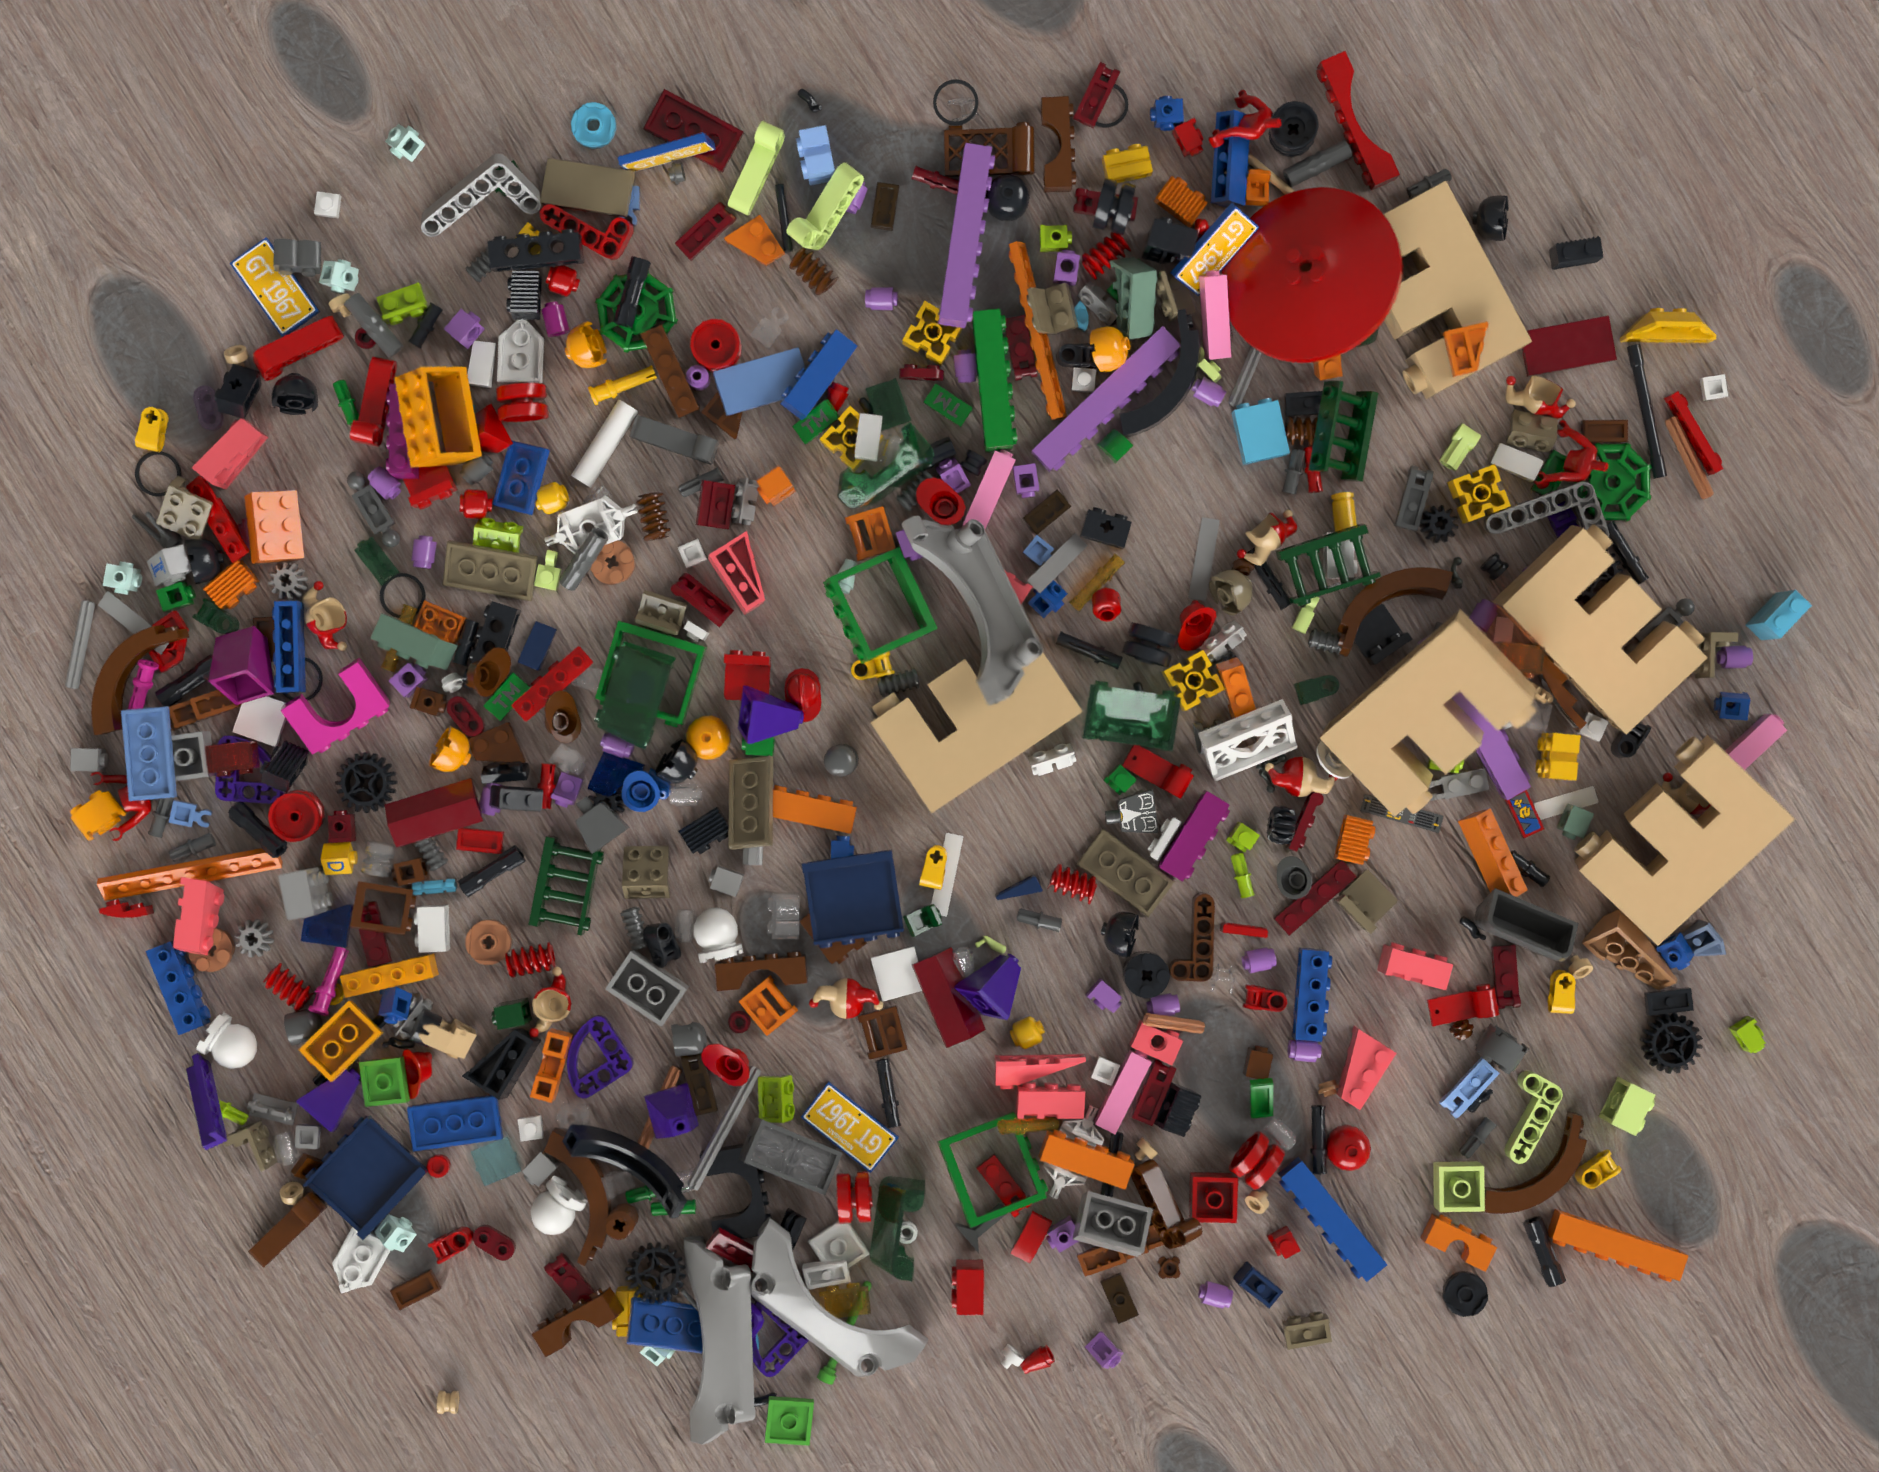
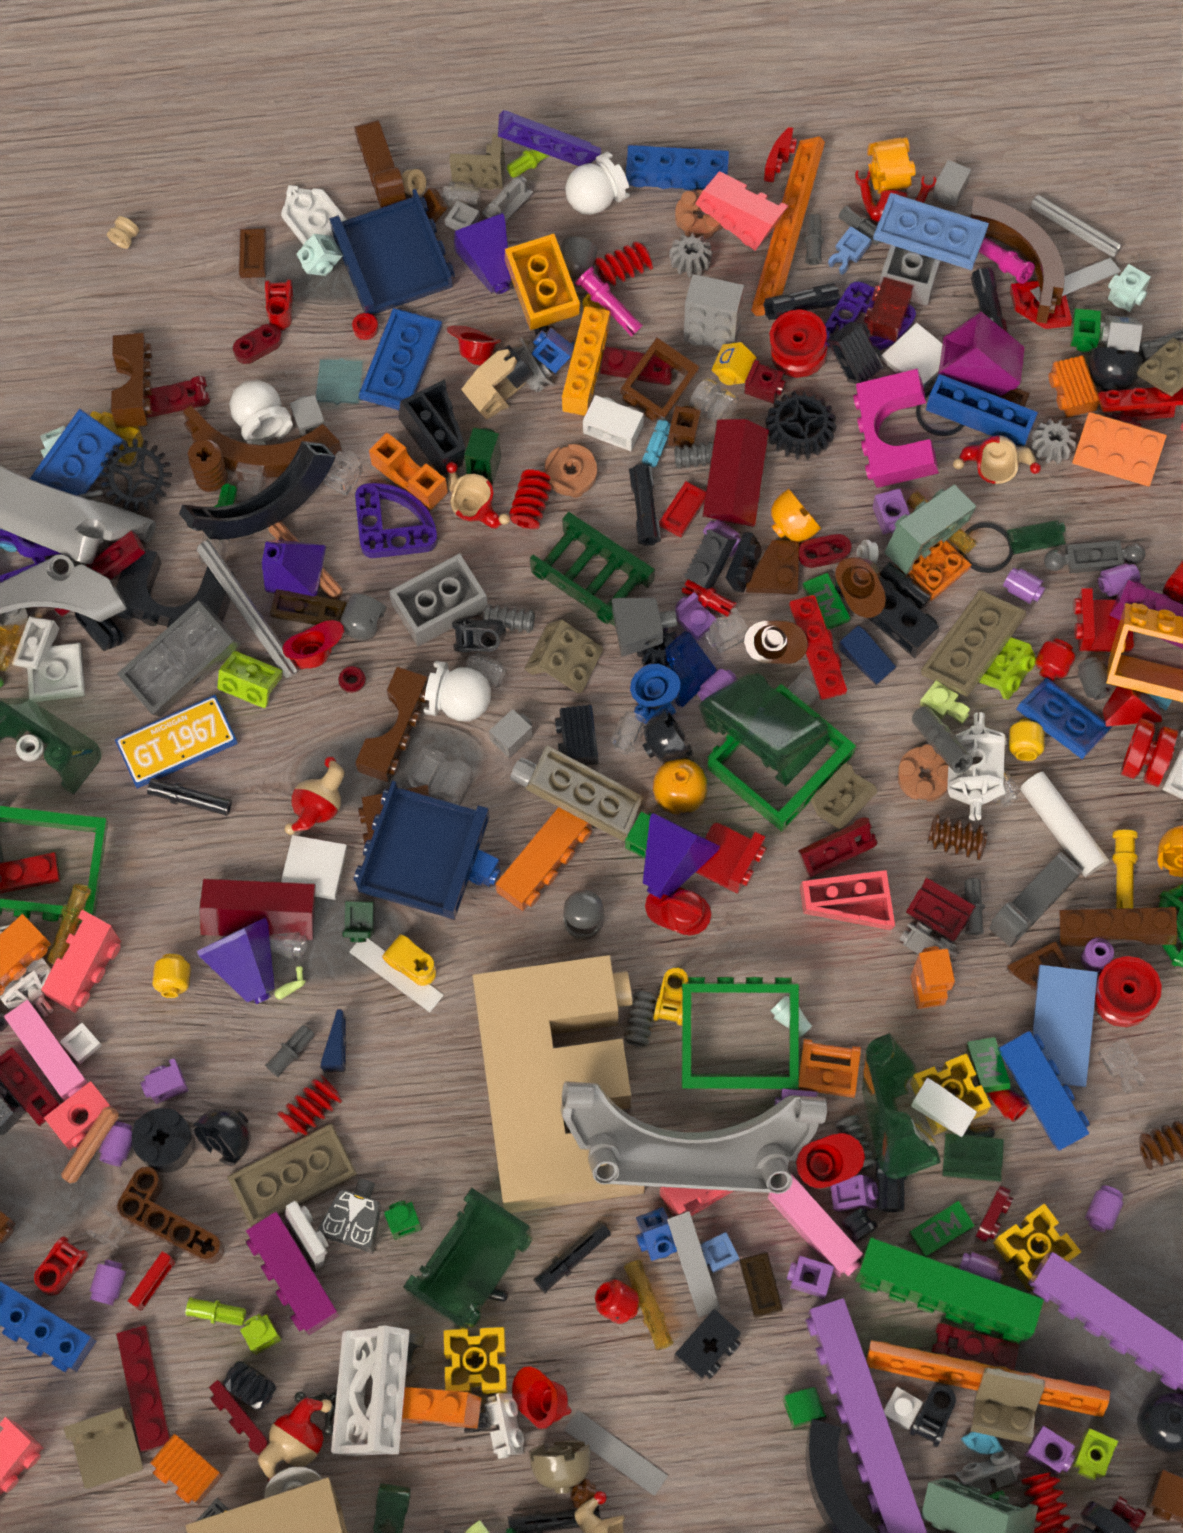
camera: 120 degrees right, 20 degrees down
dark orange slope [169,690,241,731] -> none
clear green piece [192,598,240,634] -> none
clear blue wing [301,904,354,948] -> none
bright green plate [359,1056,410,1107] -> none
black piece [382,1037,415,1049] -> none
reddish brown brick [410,686,448,716] -> none
white plate [518,1115,544,1142] -> none
green axle [651,1199,696,1216] -> none
white tile [677,539,707,568] -> none
white plate [683,621,709,642] -> none
orange plate [738,976,798,1036] -> none
red wheel [837,1171,873,1224] -> none
reddish brown plate [857,1005,908,1060] -> none
coral wedge [995,1054,1086,1089] -> none
white hinge [1028,743,1076,776] -> none
light orange cylinder [1090,326,1131,373] -> none
black wheel [1121,622,1178,668] -> none
red door [1122,743,1194,799] -> none
dark grey piece [1277,856,1312,899] -> none

